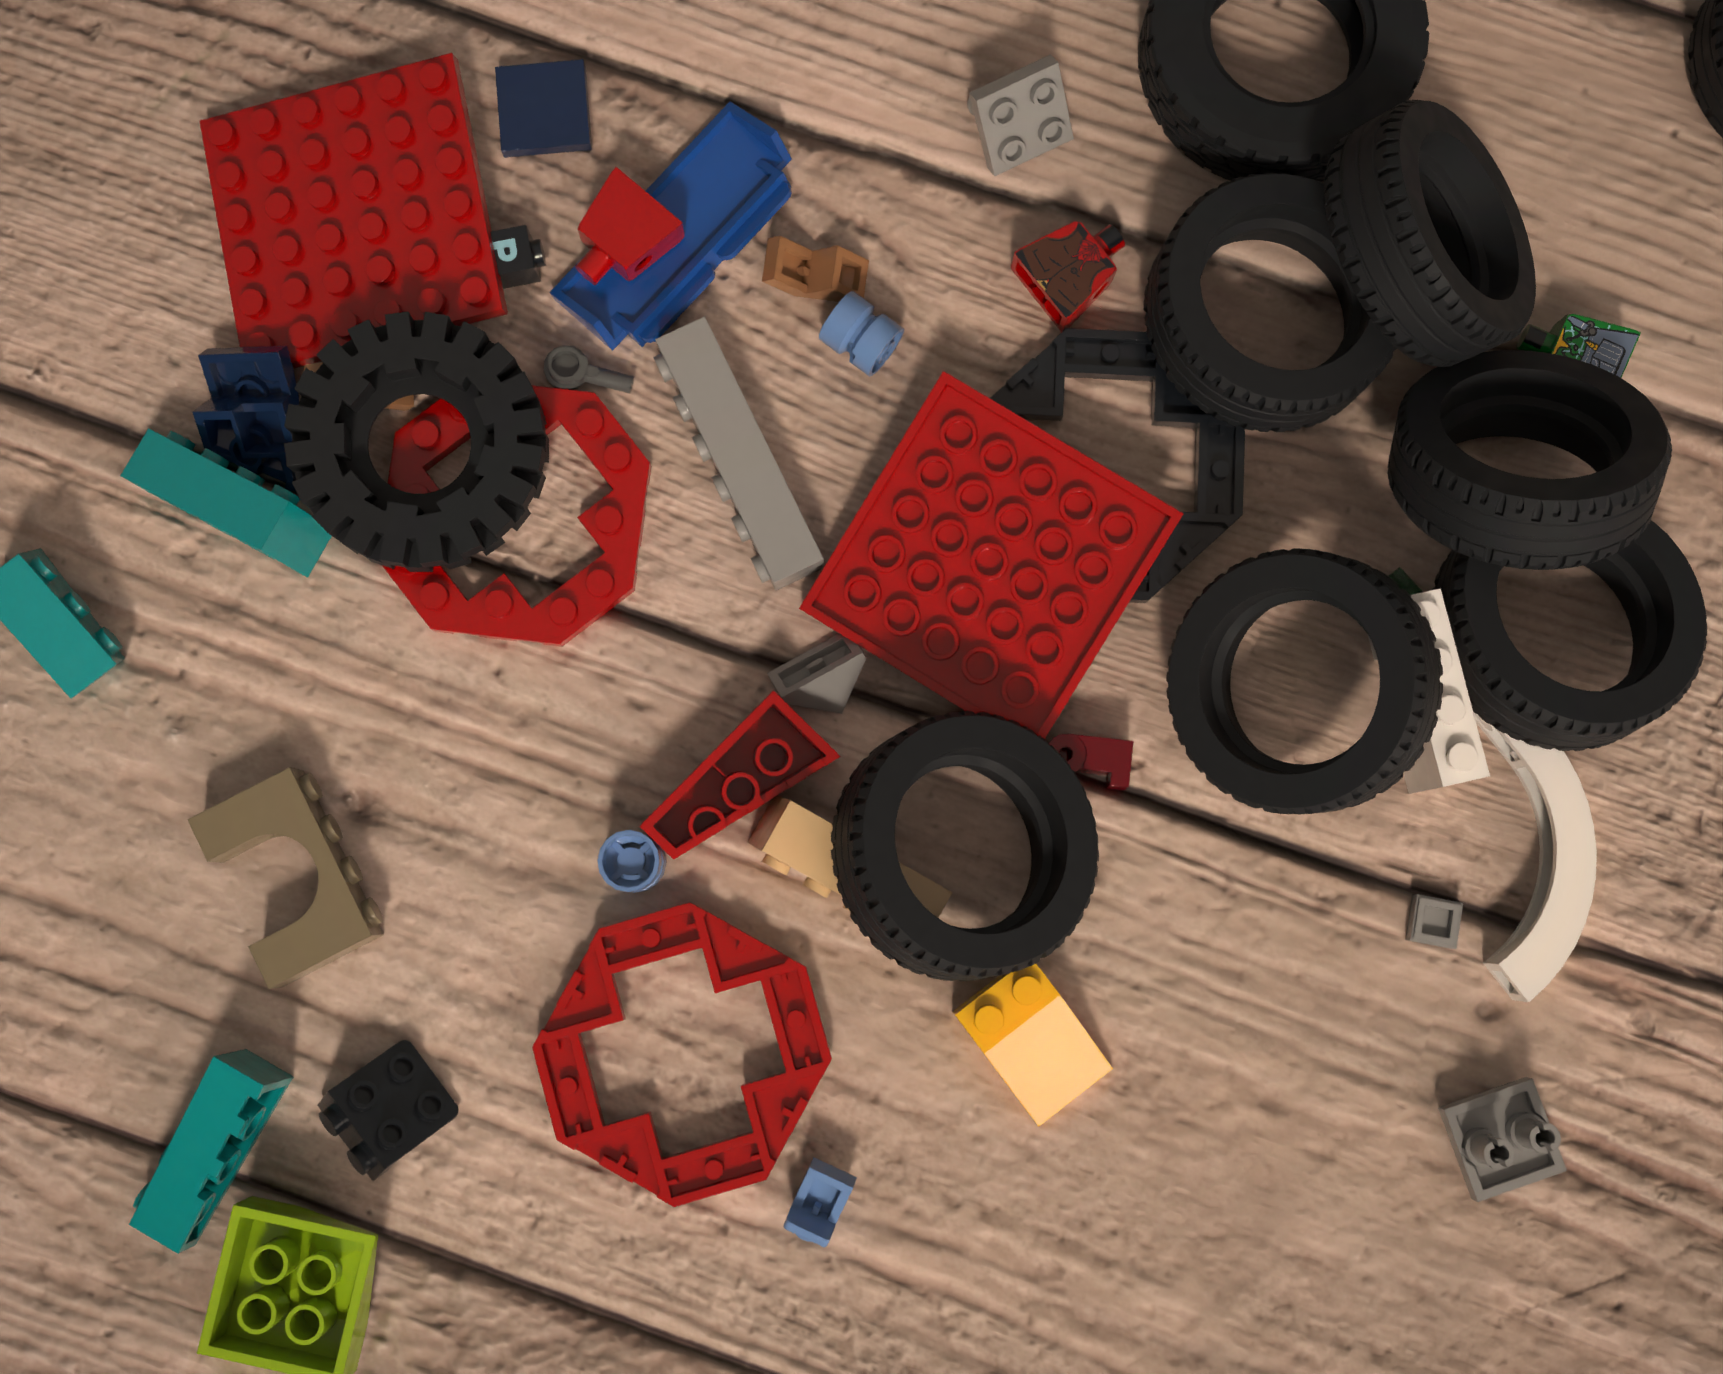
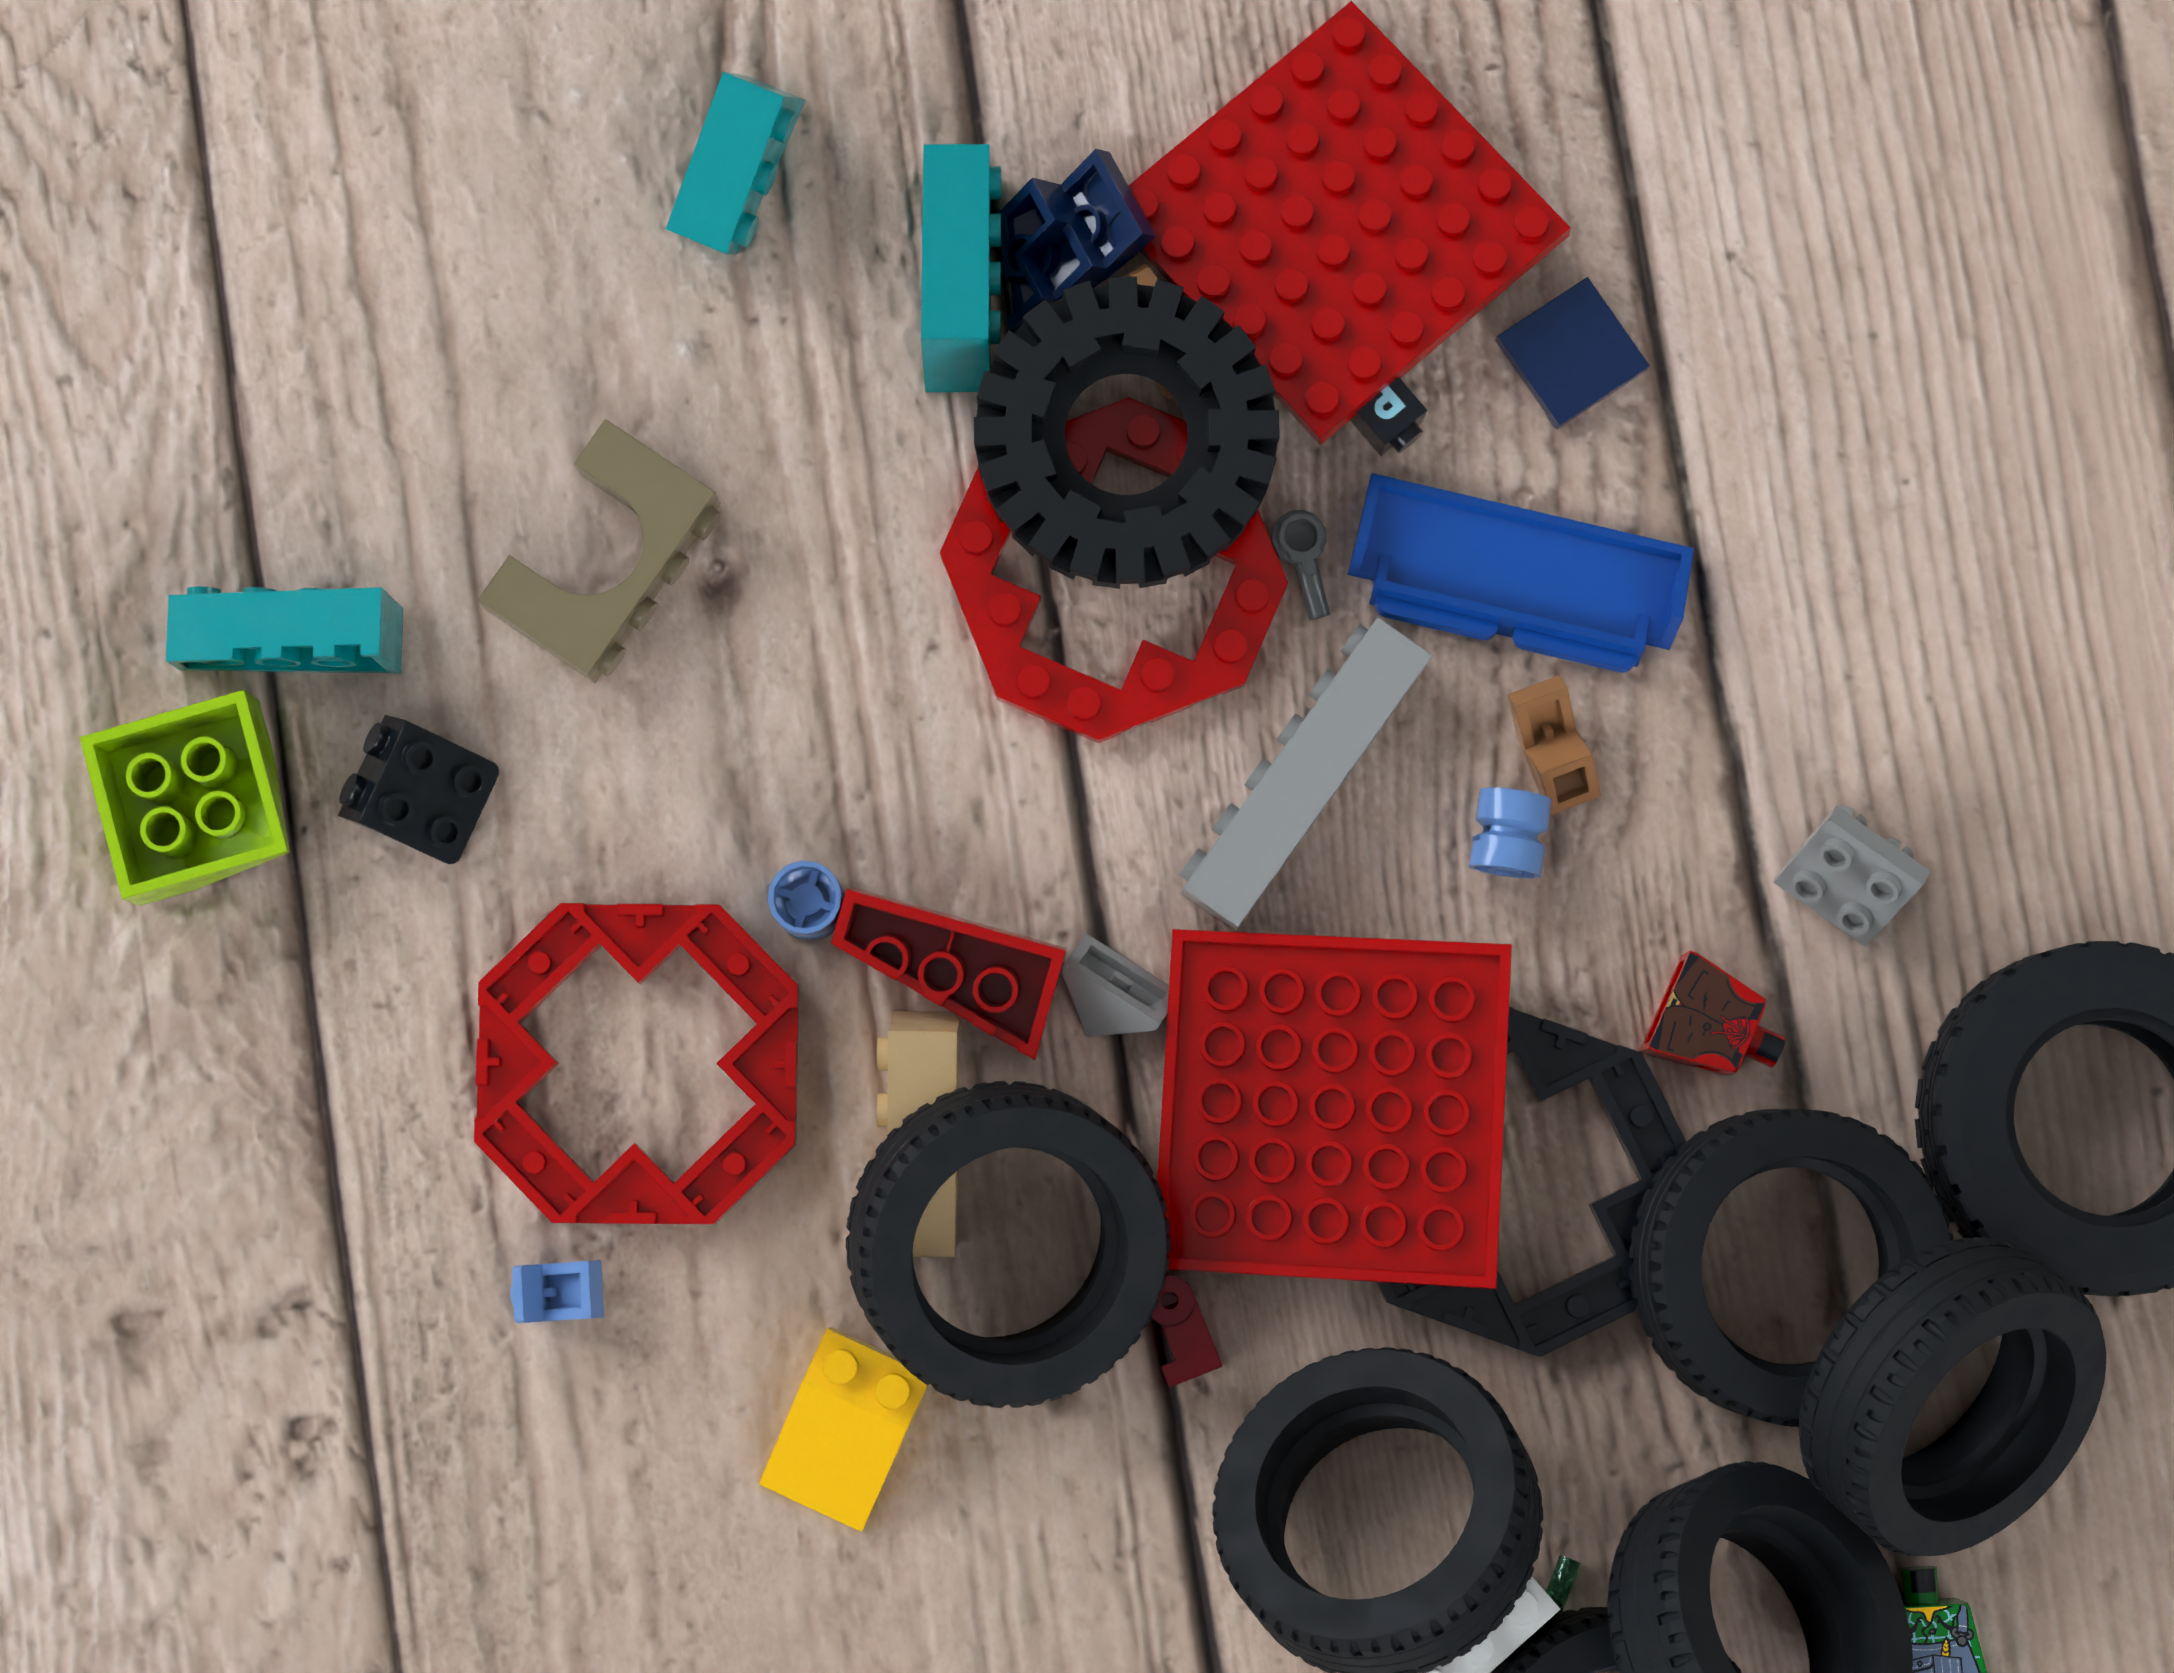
camera: 60 degrees right, 0 degrees up
red torso [575,167,685,285] -> none

